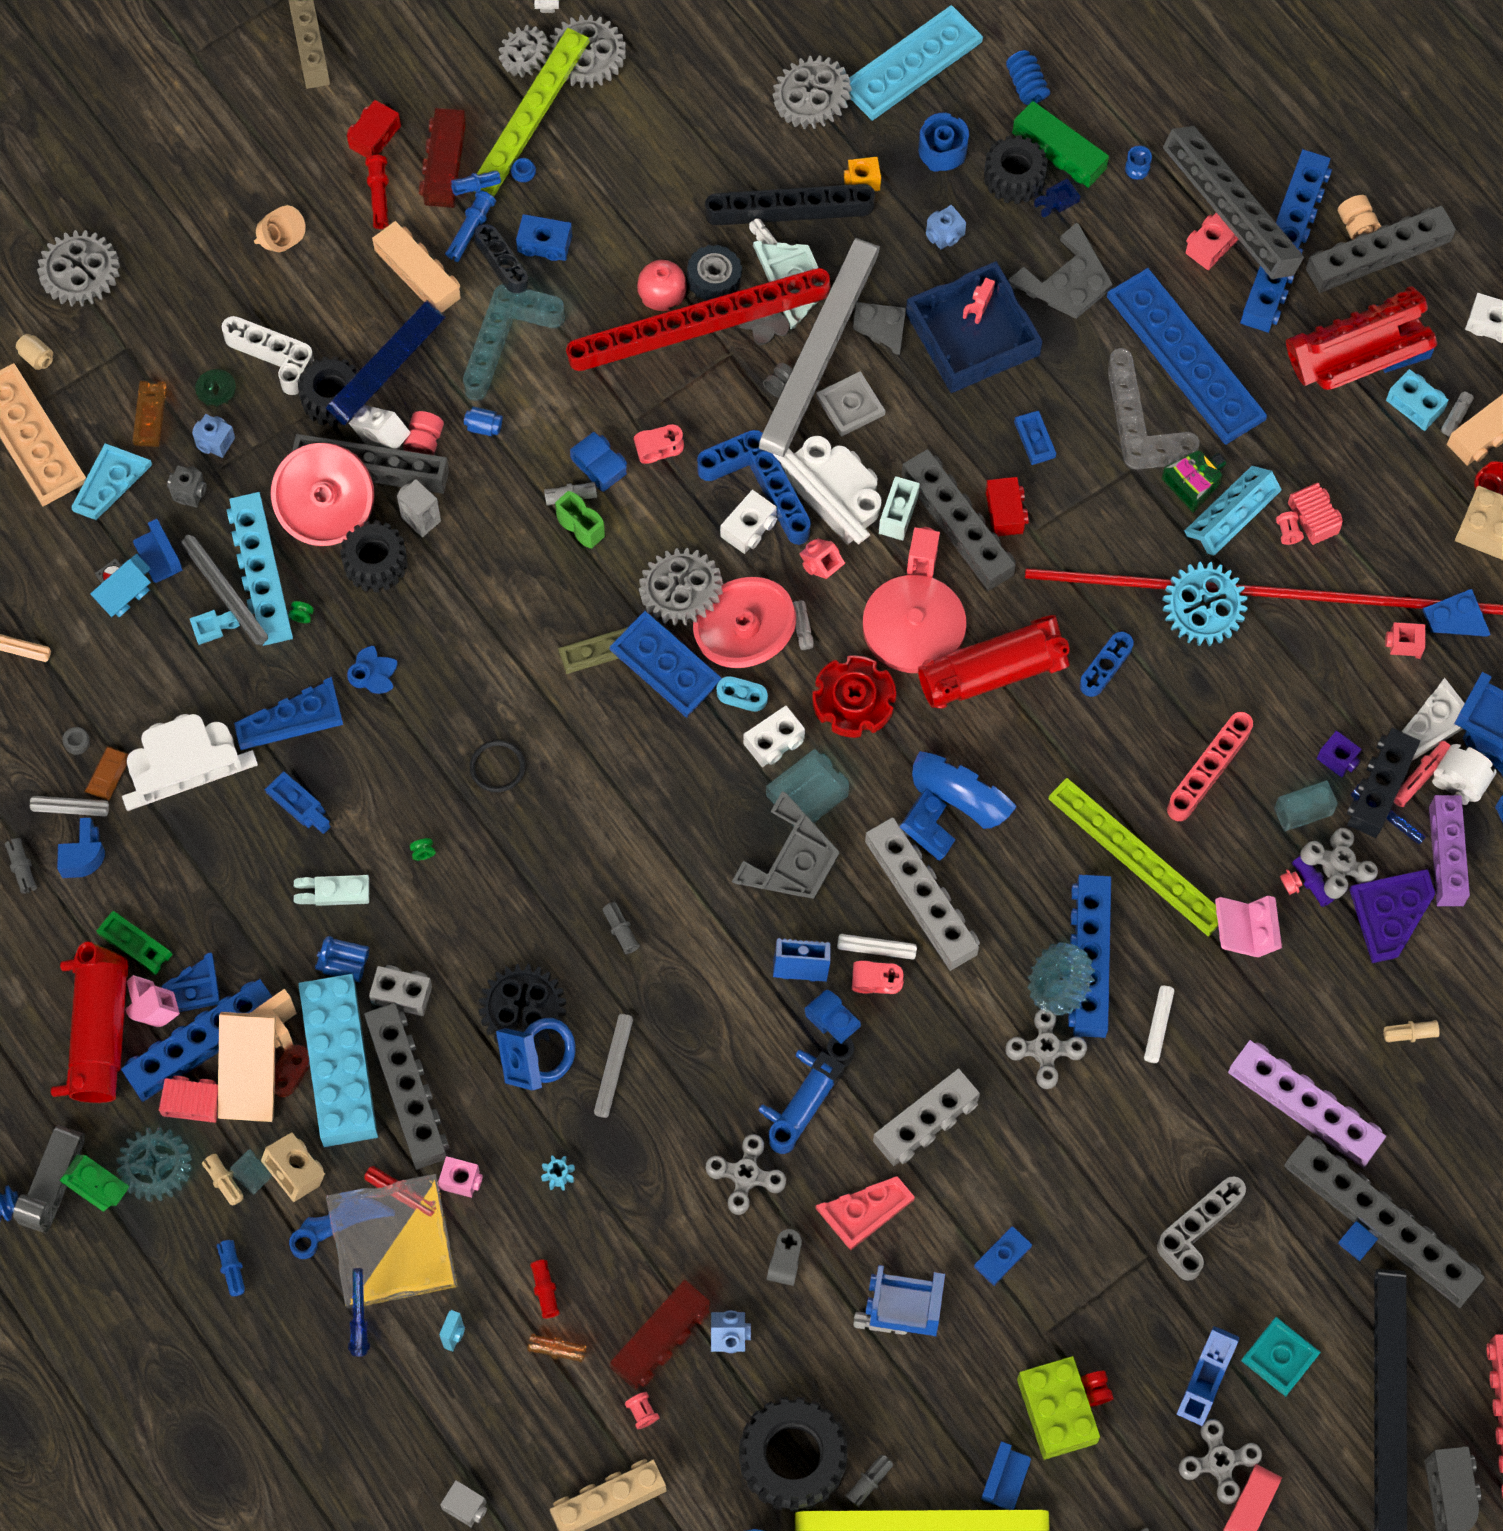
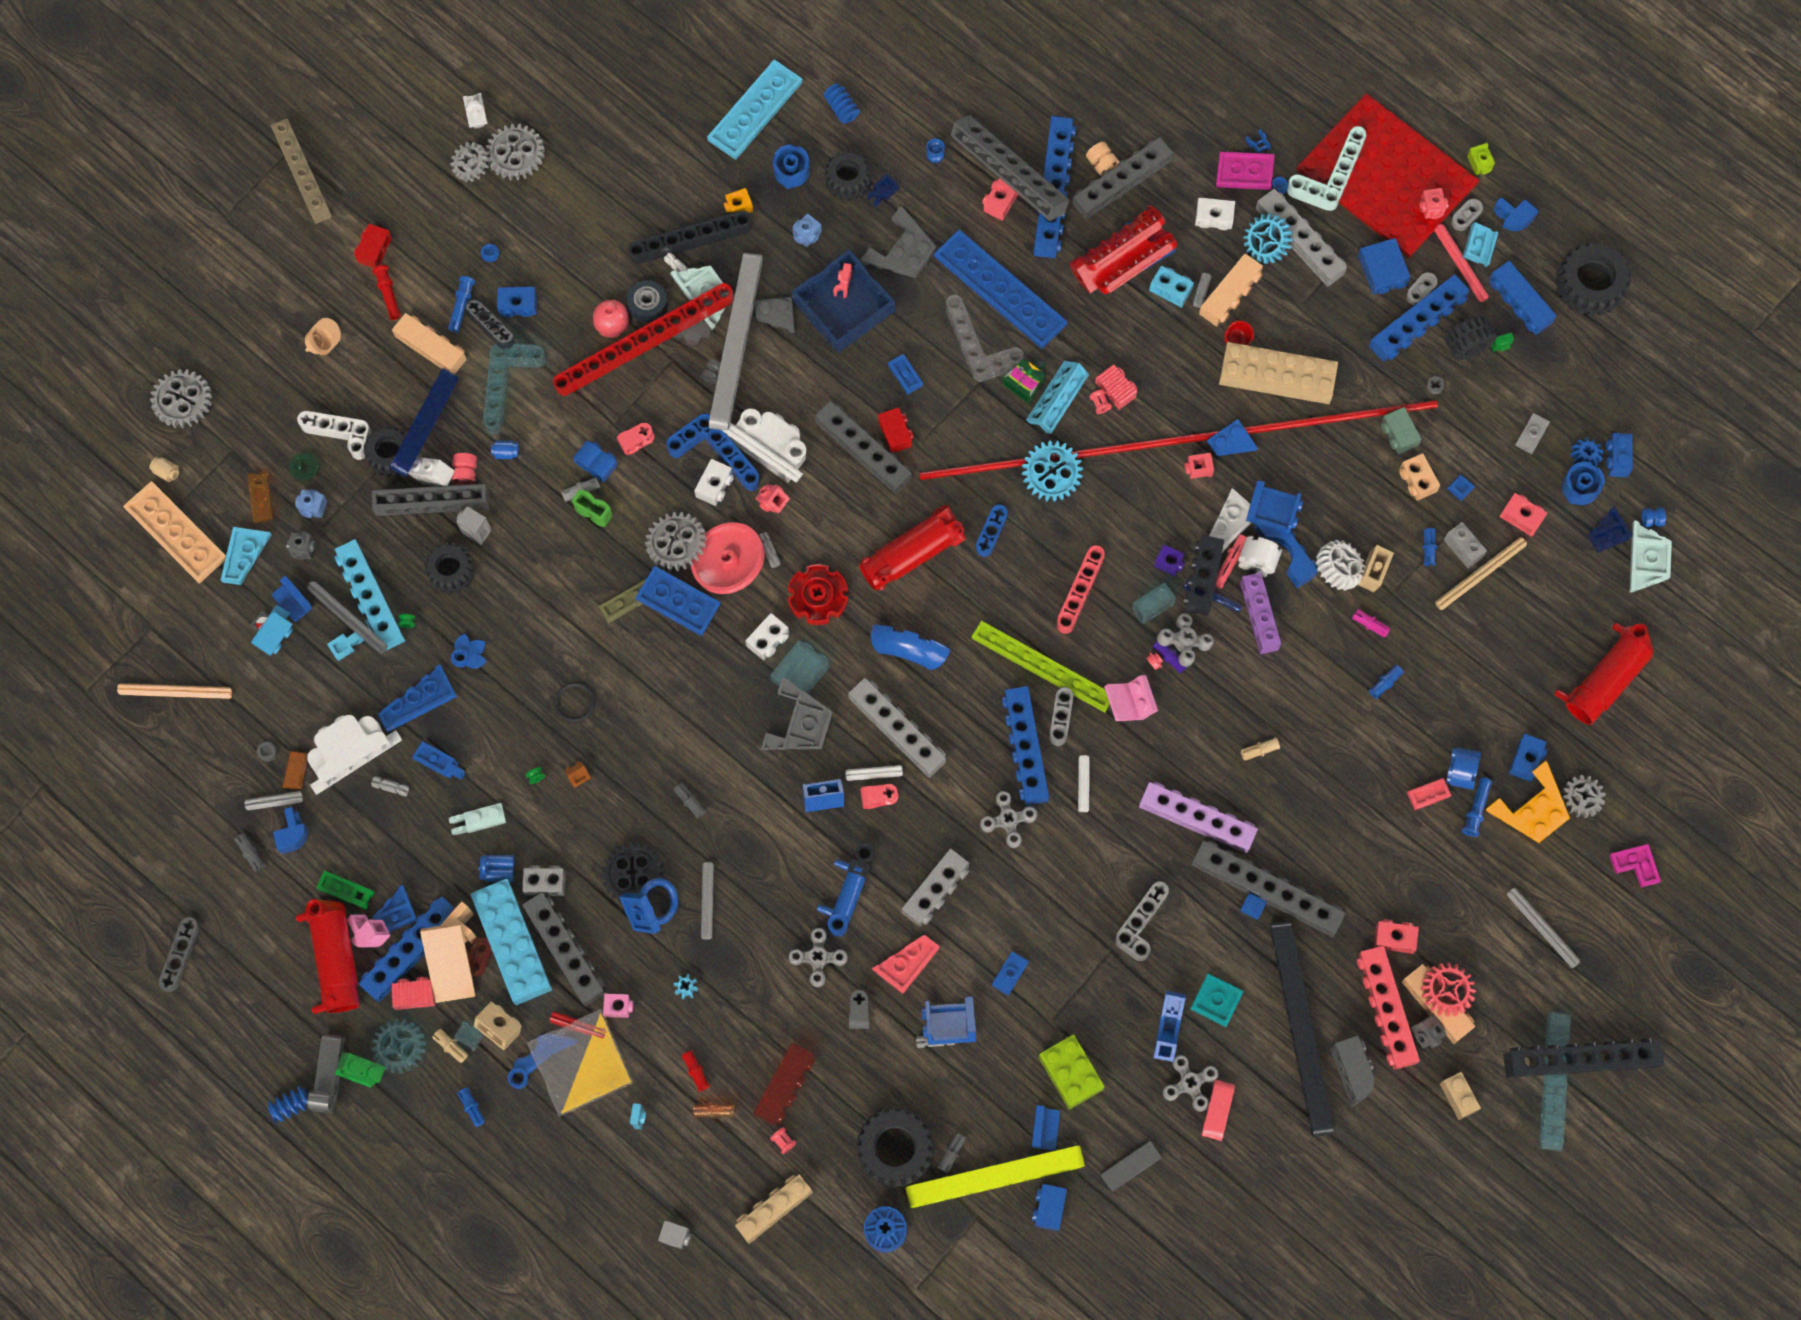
camera: 10 degrees left, 5 degrees up
coral dish [271,443,374,546] -> none
clear blue pin [348,1268,370,1357] -> none
clear red brick [419,108,466,208] -> none
blue axle [451,171,501,196] -> none
lime plate [474,27,589,197] -> none
medium blue brick [711,1311,751,1353] -> none
medium azure plate [717,676,768,712] -> none
light grey gear [773,55,852,129] -> none
blue brick [805,990,861,1044] -> none
light grey plate [816,371,885,437] -> none
coral dish [863,575,966,673] -> none
light aqua brick [879,476,920,541] -> none
blue plate [899,789,956,861] -> none
coral brick [907,527,940,578] -> none
green brick [1012,101,1109,188] -> none
clear light blue gear [1027,942,1095,1016] -> none
red wheel [1080,1371,1114,1407] -> none
dark purple plate [1349,869,1435,963] -> none
none -> light grey axle [371,776,409,796]
none -> dark orange tile [564,761,591,788]
none -> light grey beam [1050,688,1073,746]

